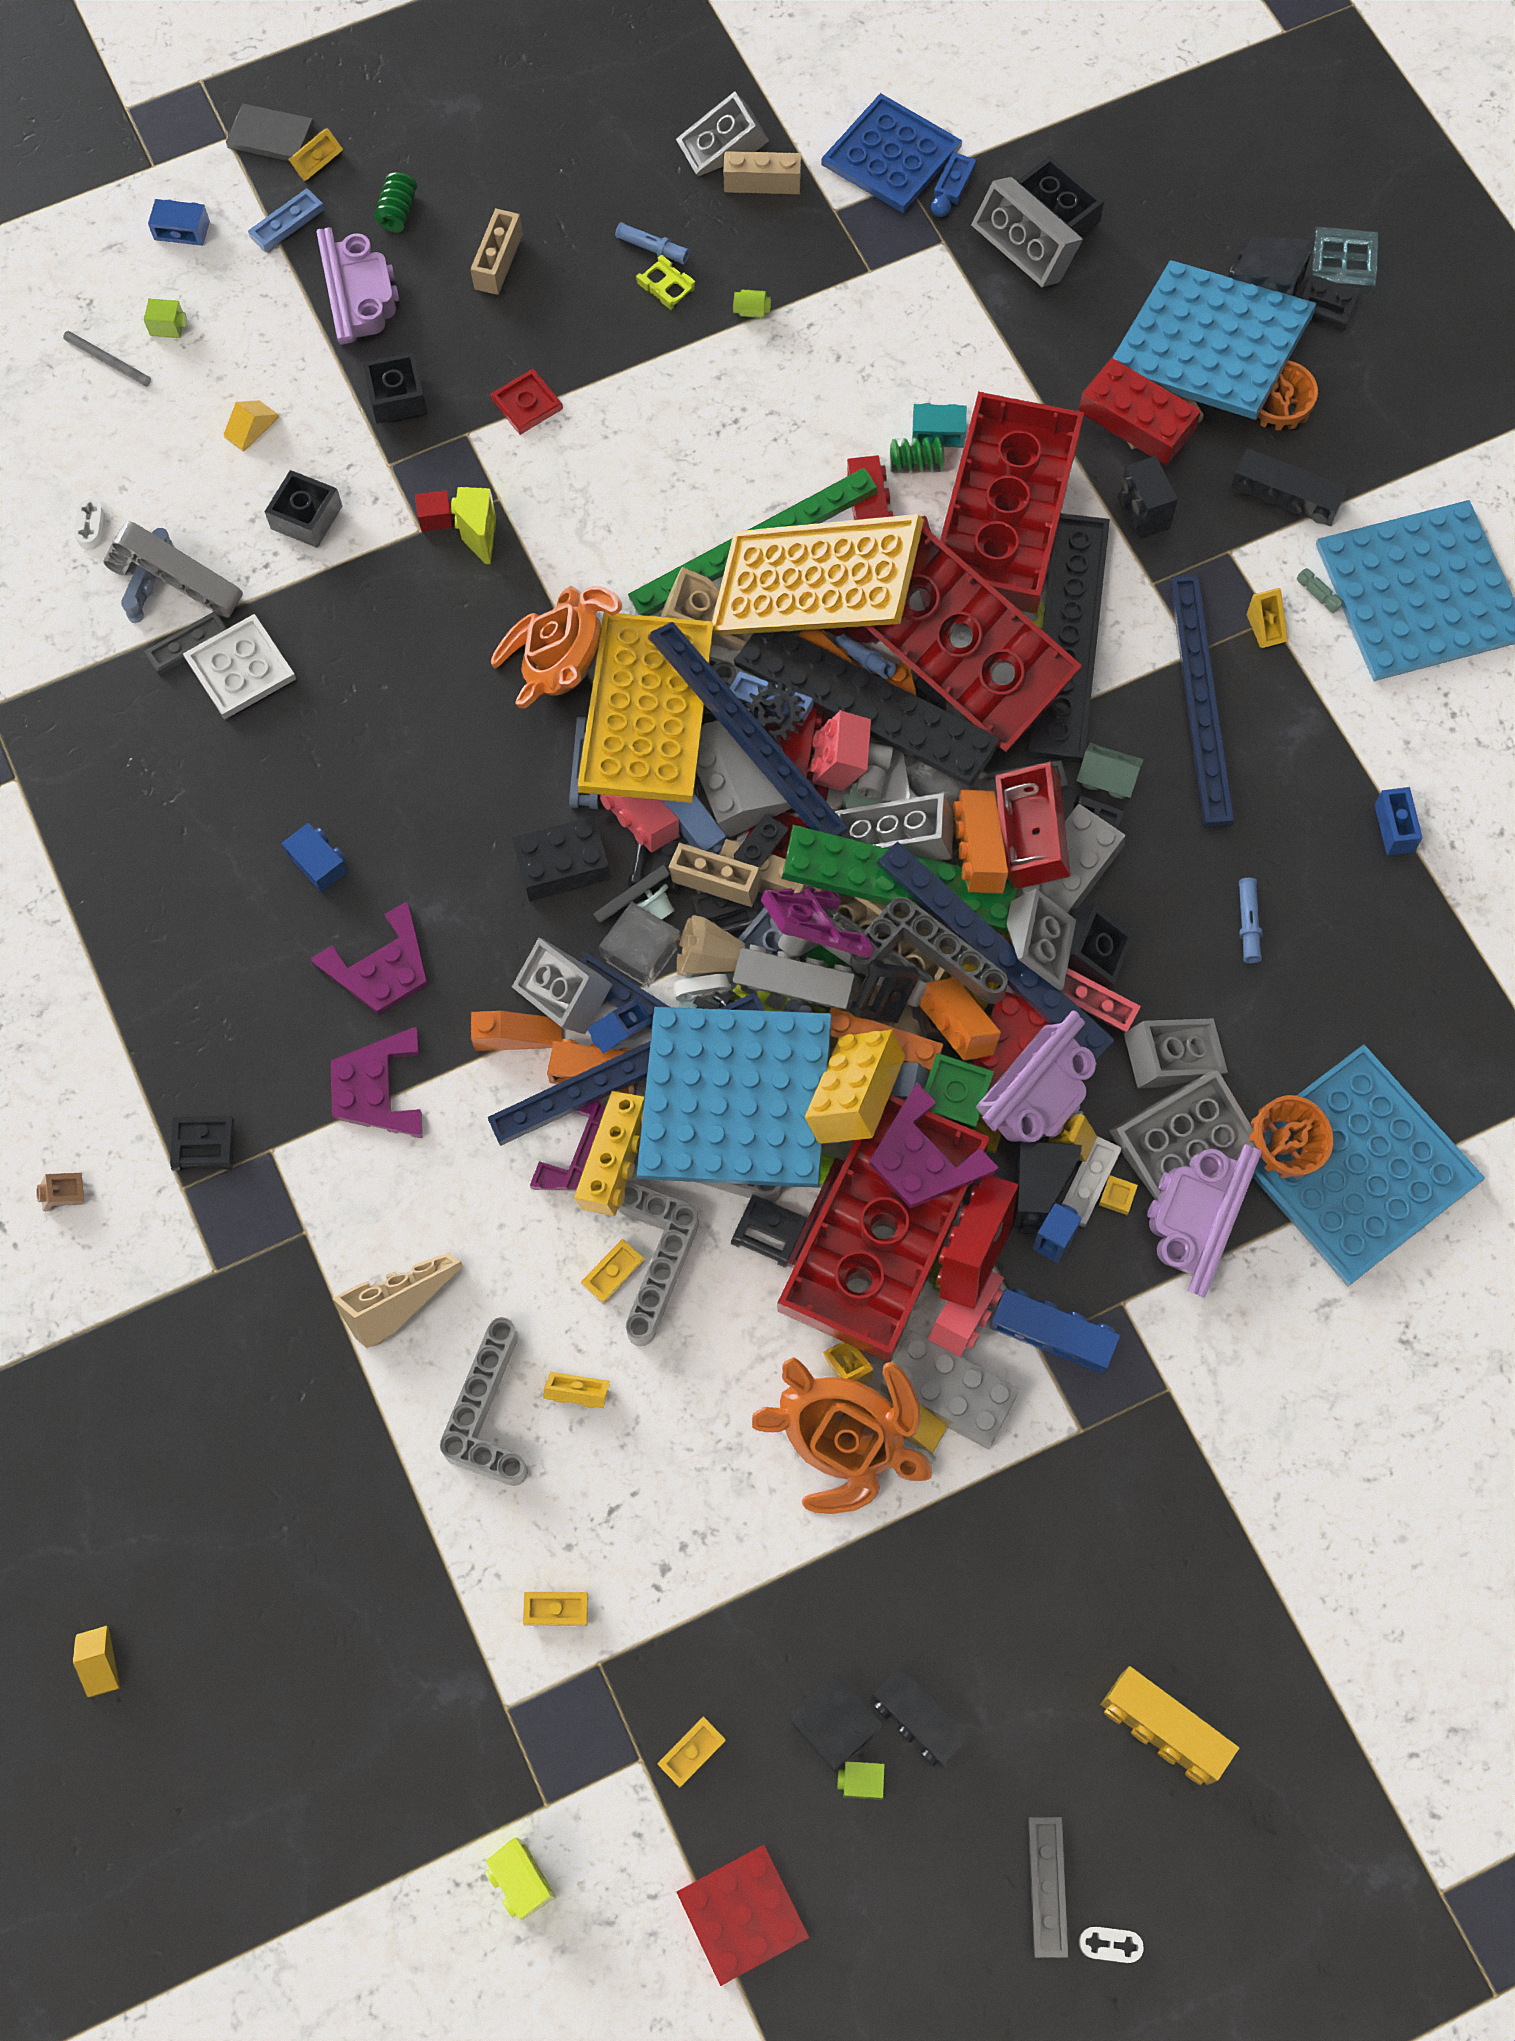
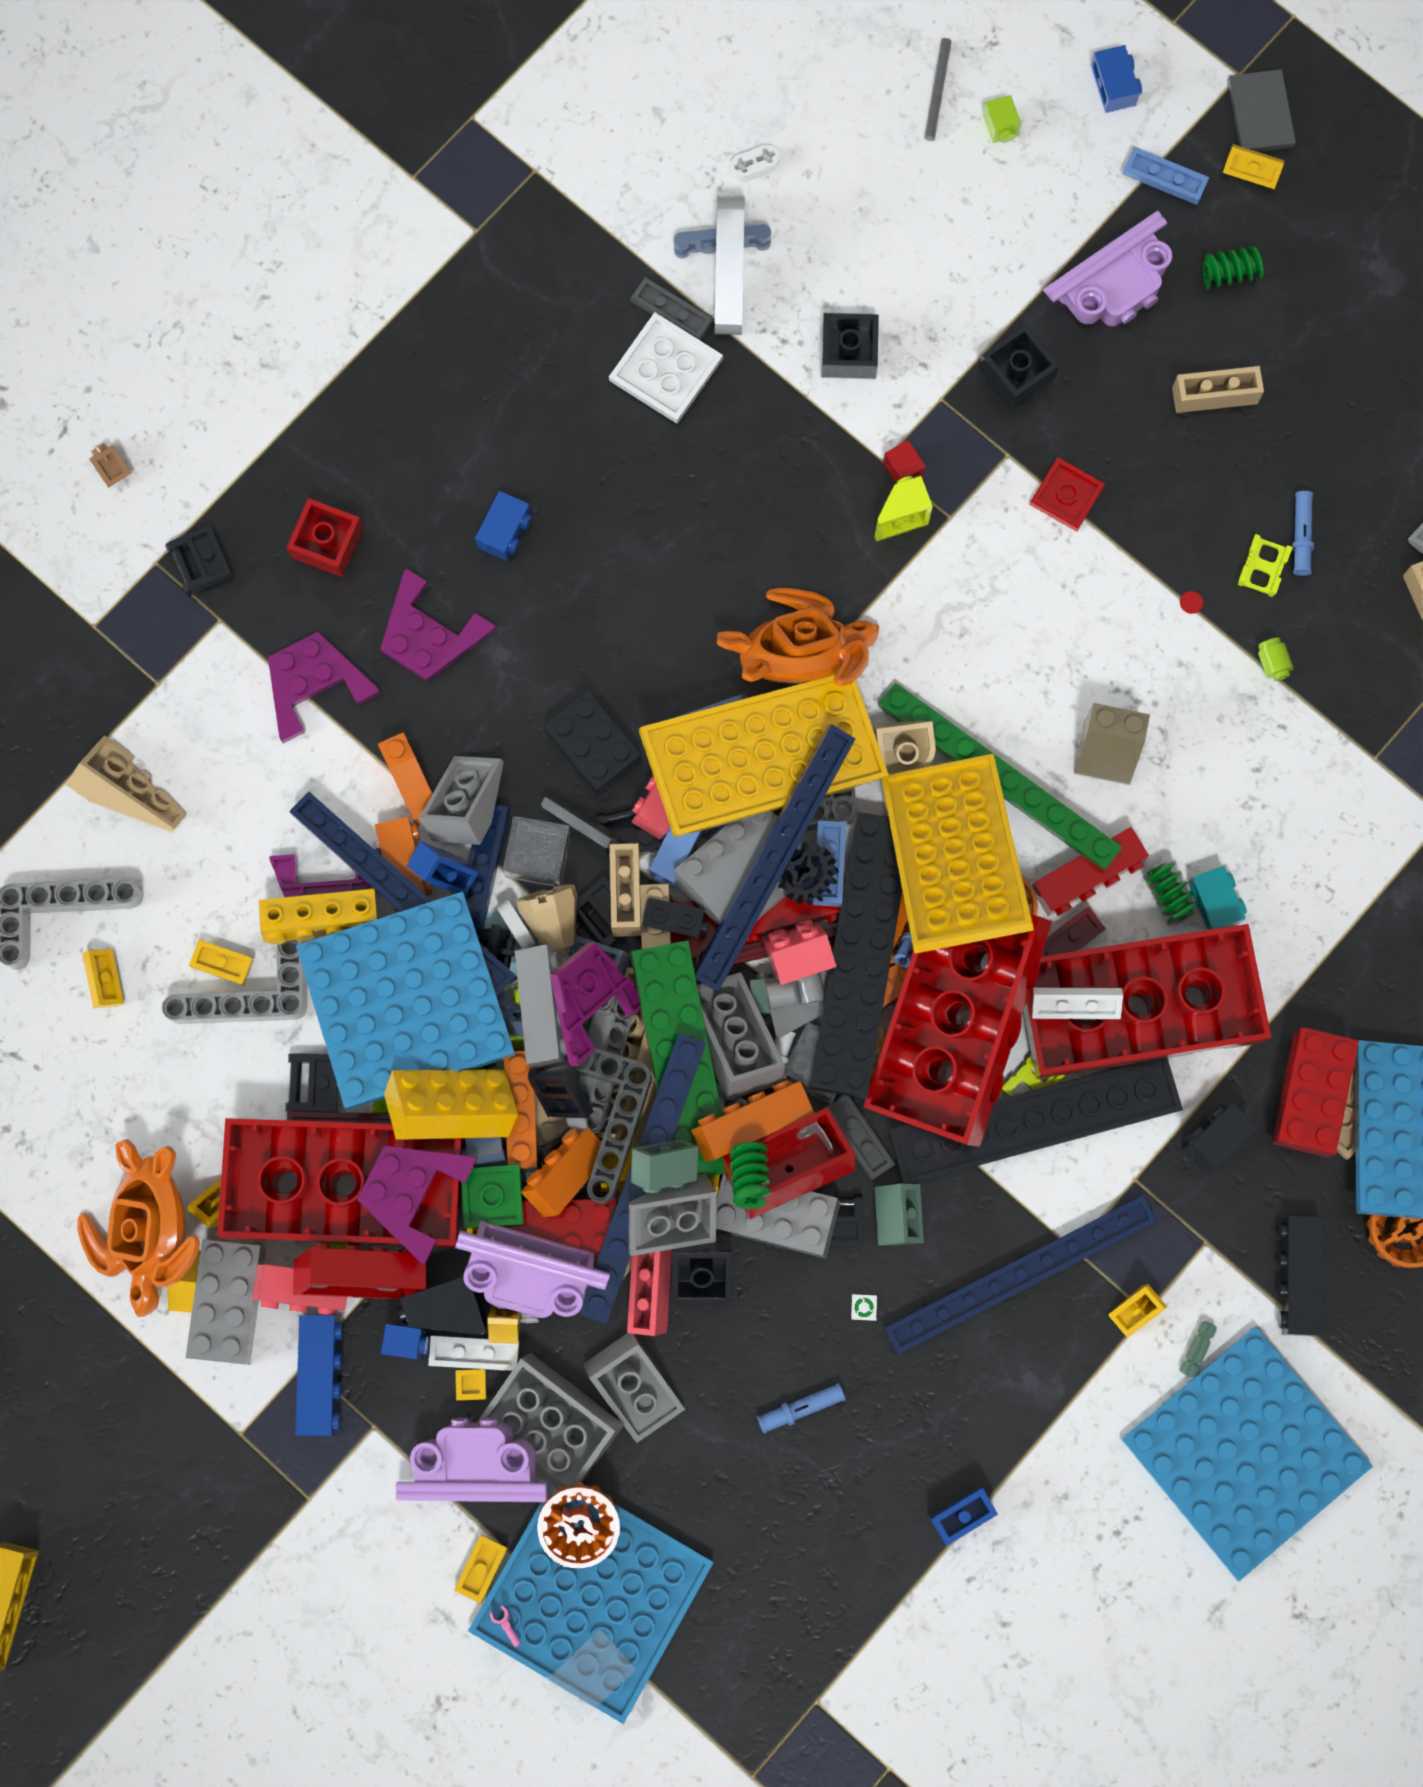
camera: 65 degrees right, 10 degrees up
yellow slope [223,400,279,452] -> none
light aqua piece [634,884,675,924] -> none
none -> red brick [286,498,364,578]
none -> yellow plate [454,1534,508,1604]
none -> bright pink hand [490,1605,521,1647]
none -> clear piece [542,1628,636,1725]
none -> sand green brick [631,1139,698,1193]
none -> green piece [730,1142,771,1209]
none -> white sticker [851,1294,877,1321]
none -> white plate [1031,988,1123,1019]
none -> dark tan slope [1074,703,1150,785]
none -> red sticker [1180,591,1203,614]

